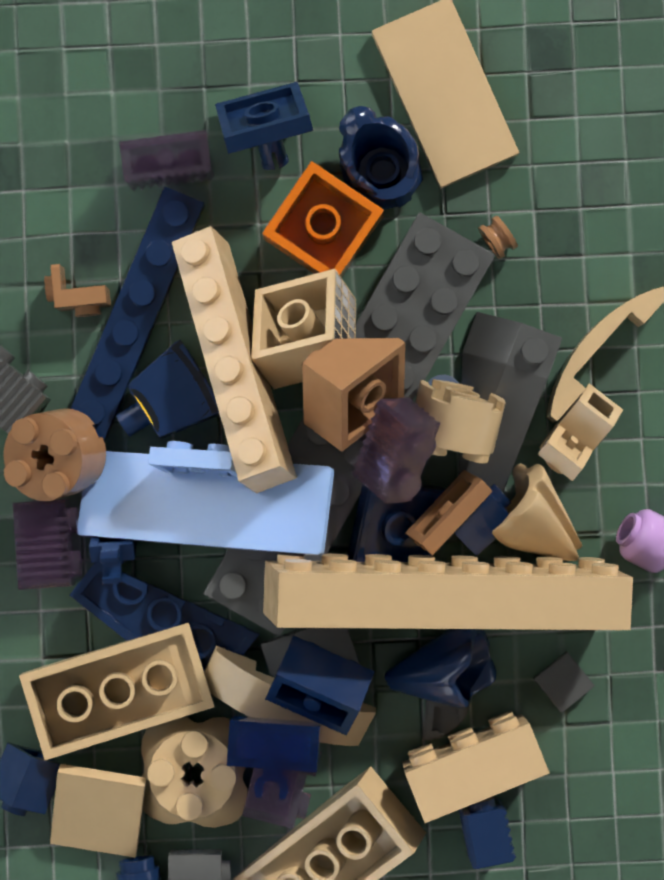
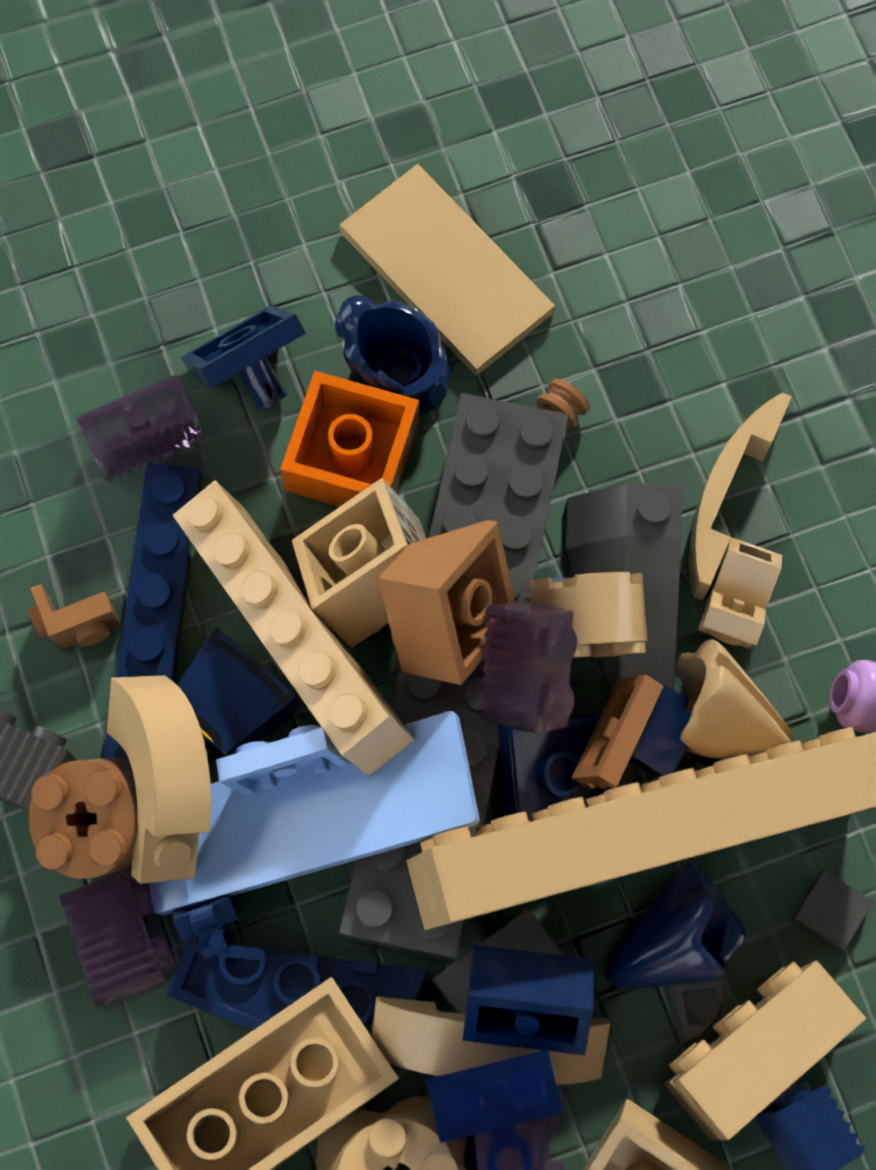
camera: 20 degrees left, 15 degrees down
none -> tan arch [107,675,211,884]

